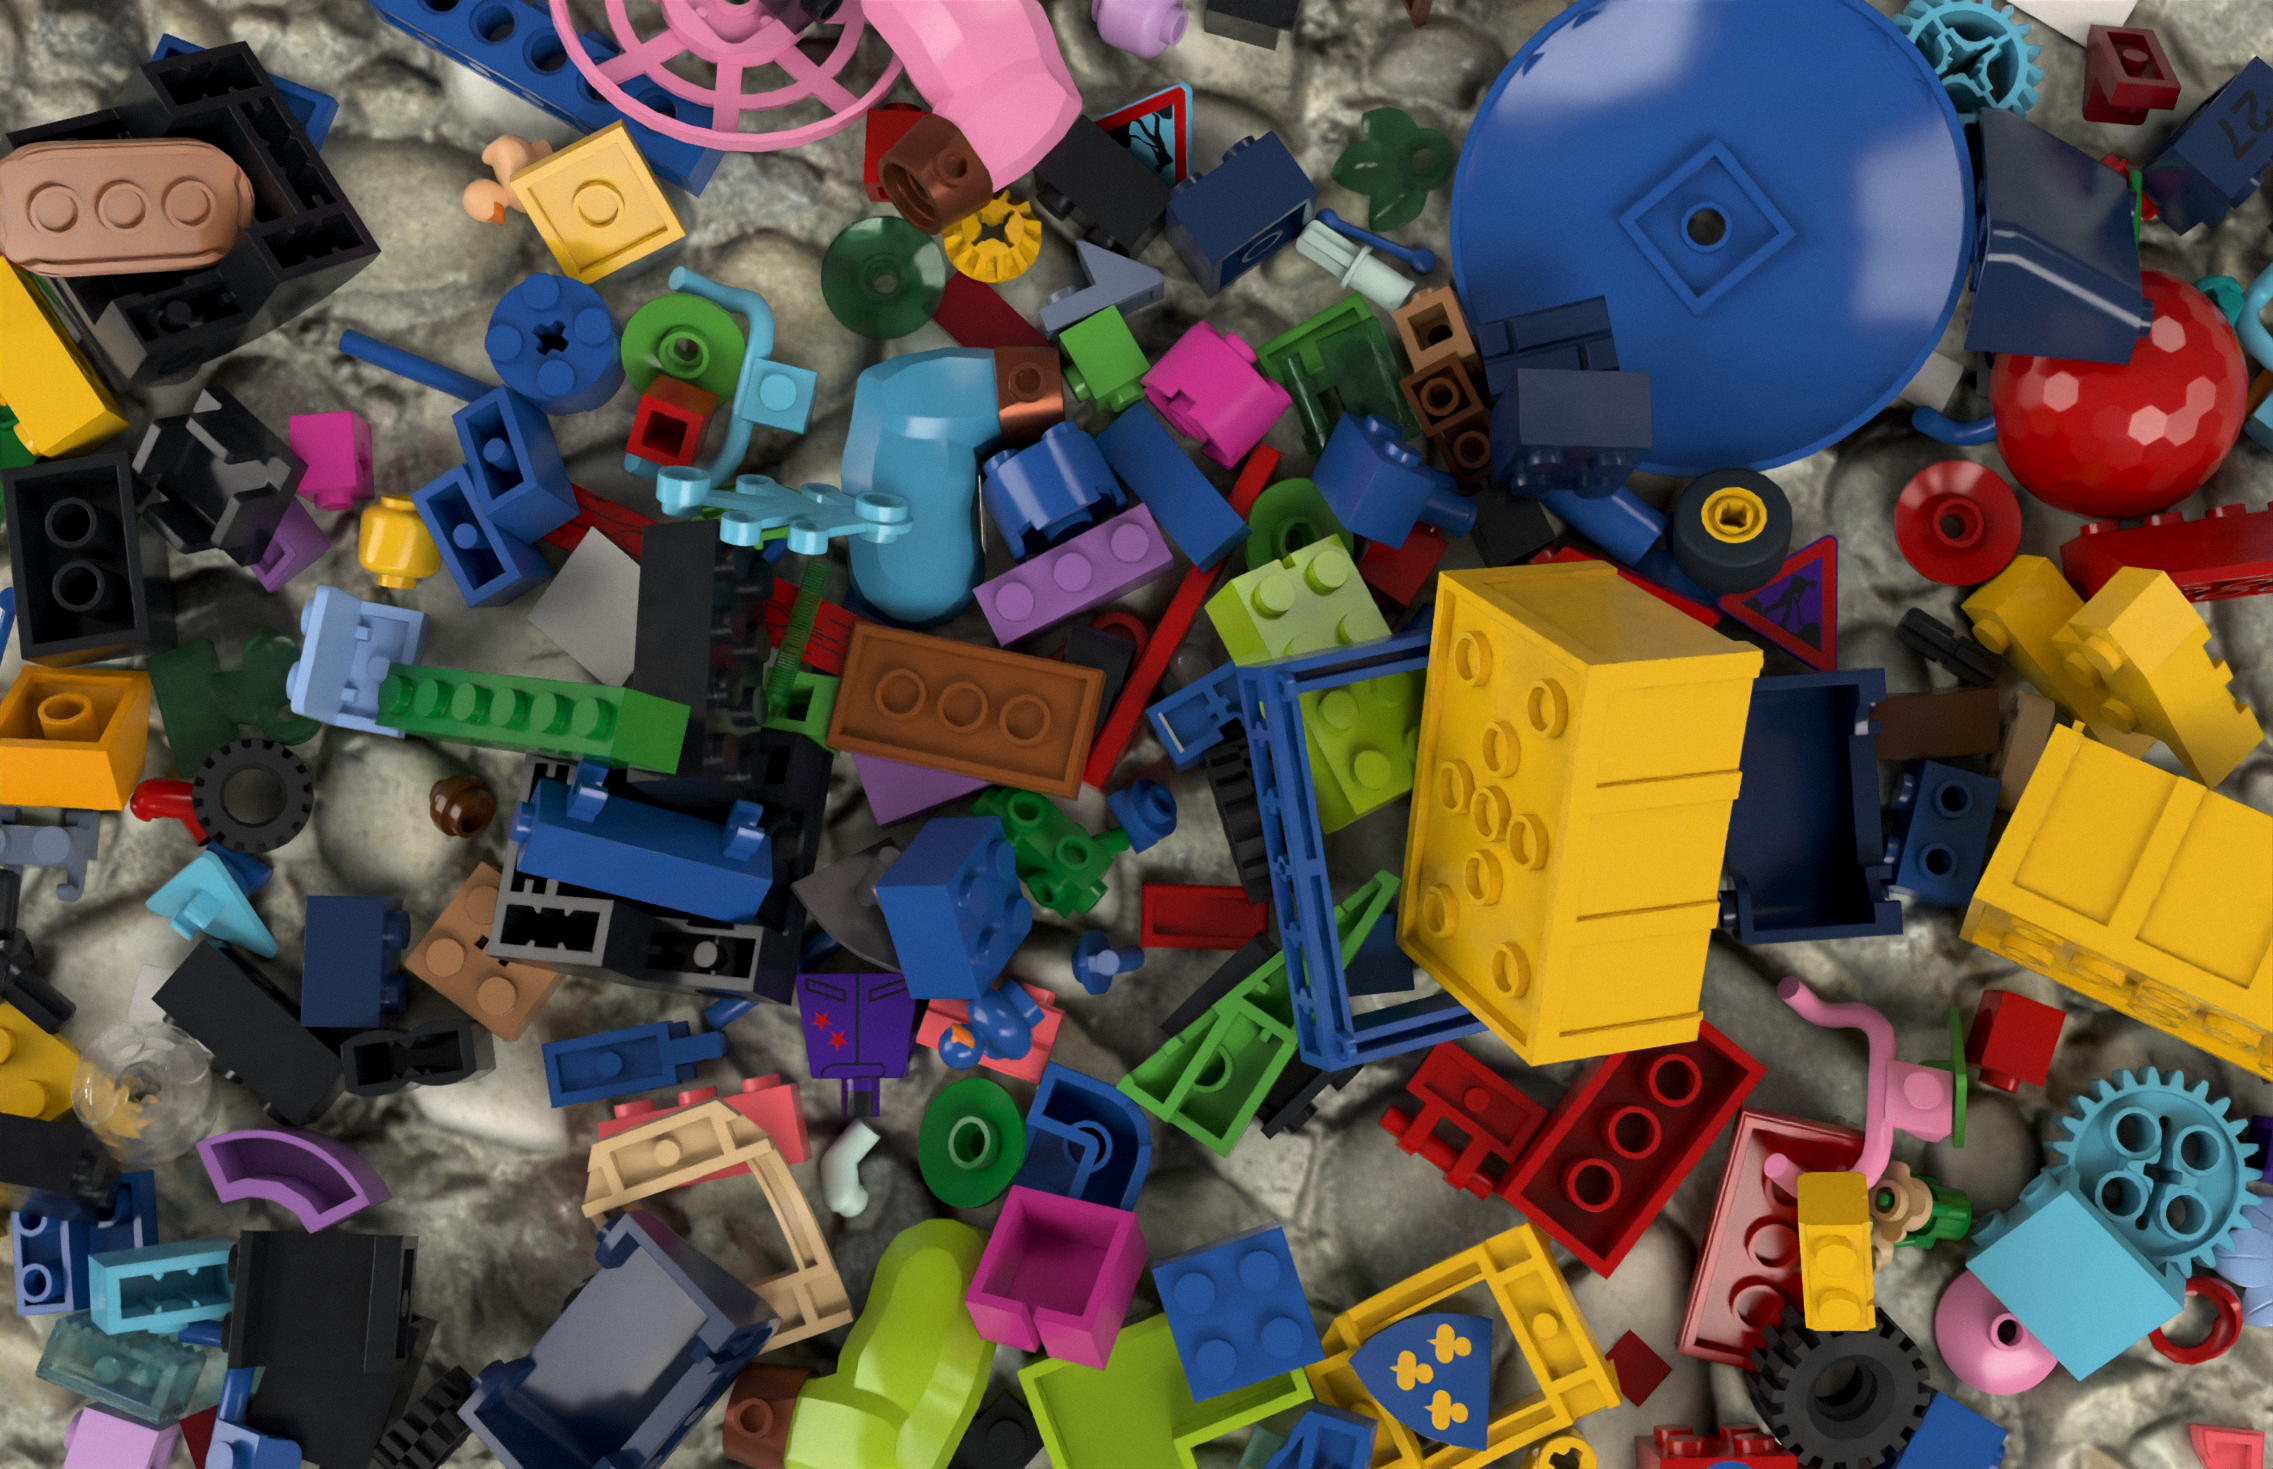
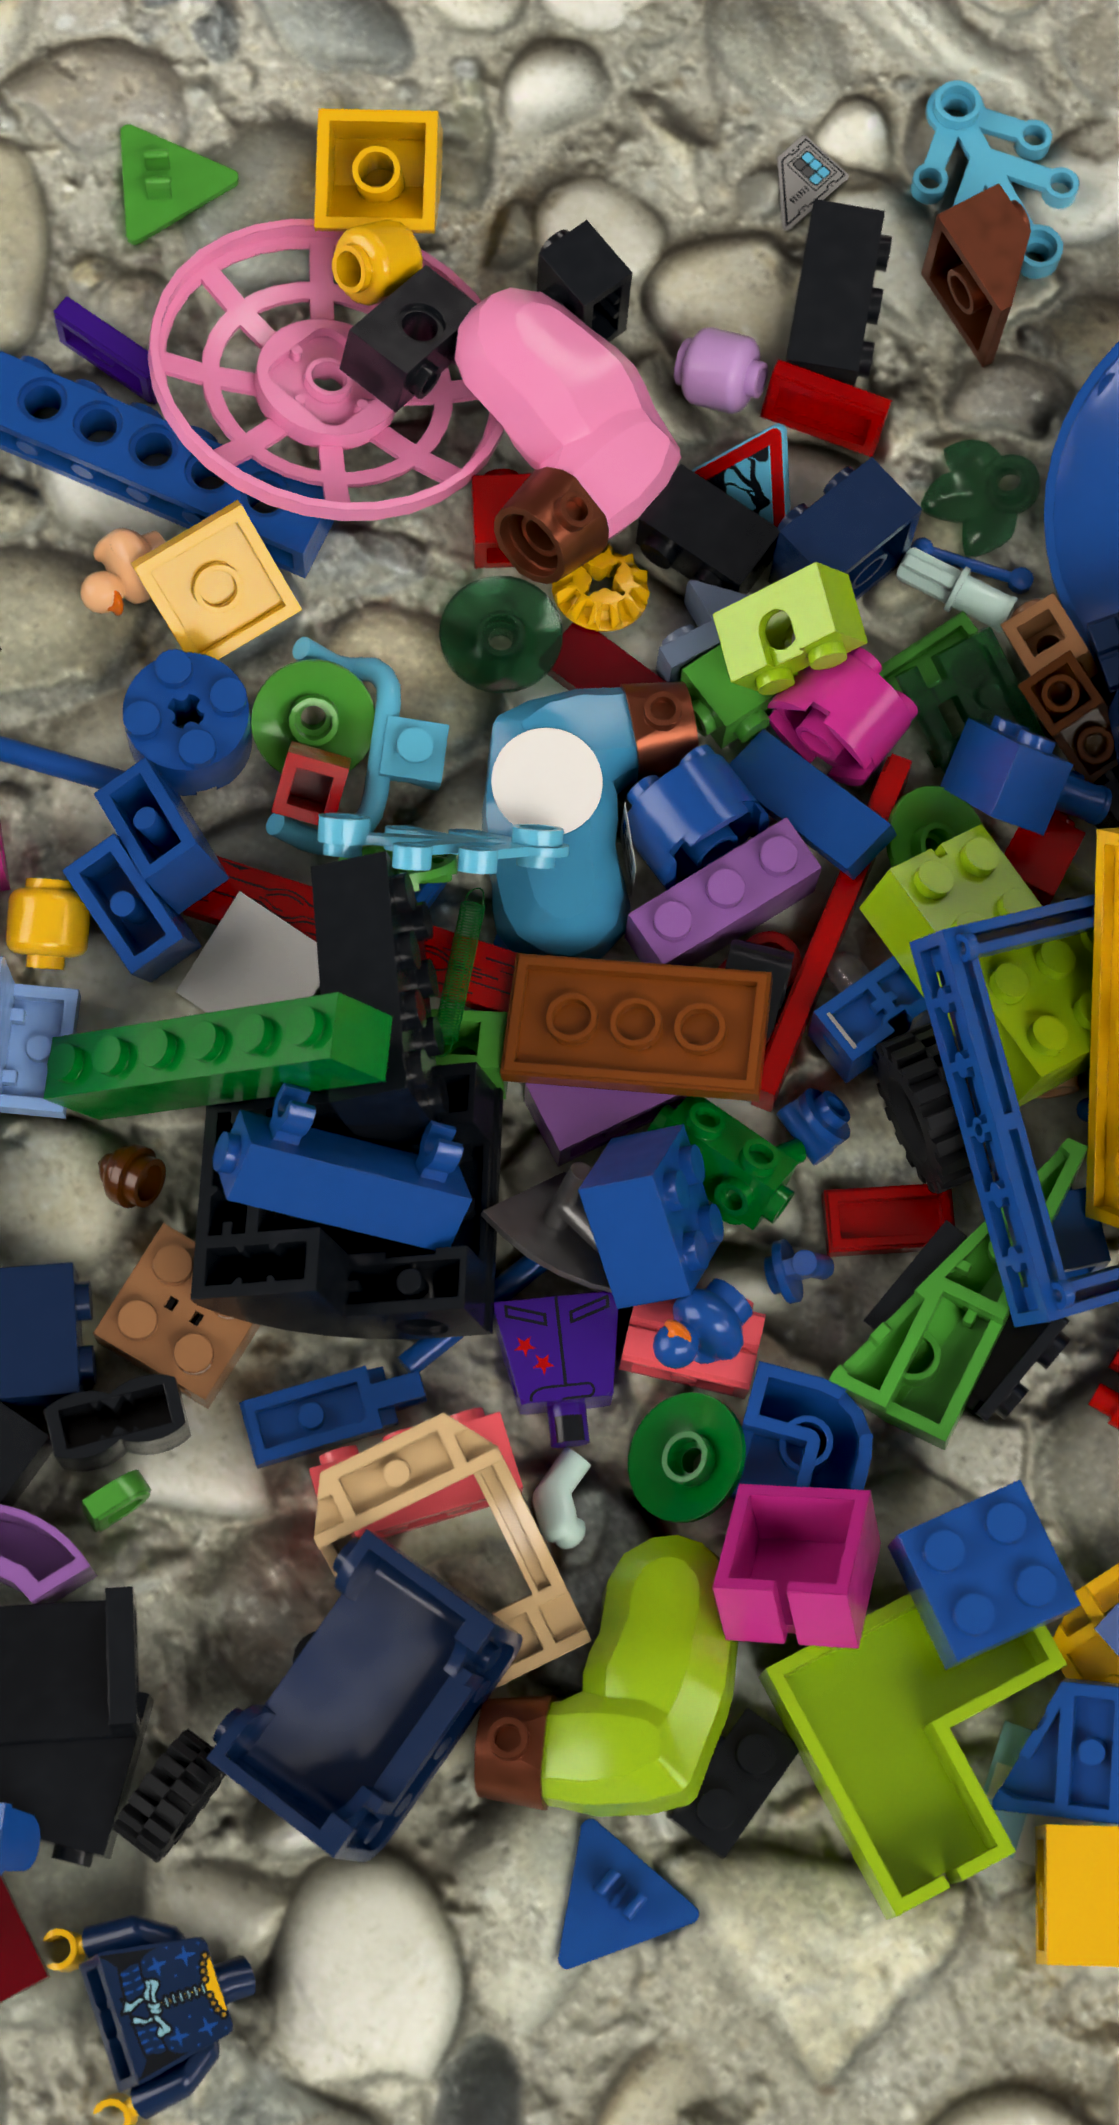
camera: 15 degrees left, 10 degrees down
none -> bright green tile [82,1470,151,1532]
none -> white sticker [491,728,603,834]
none -> lime brick [712,562,868,695]
none -> red tile [760,359,892,457]

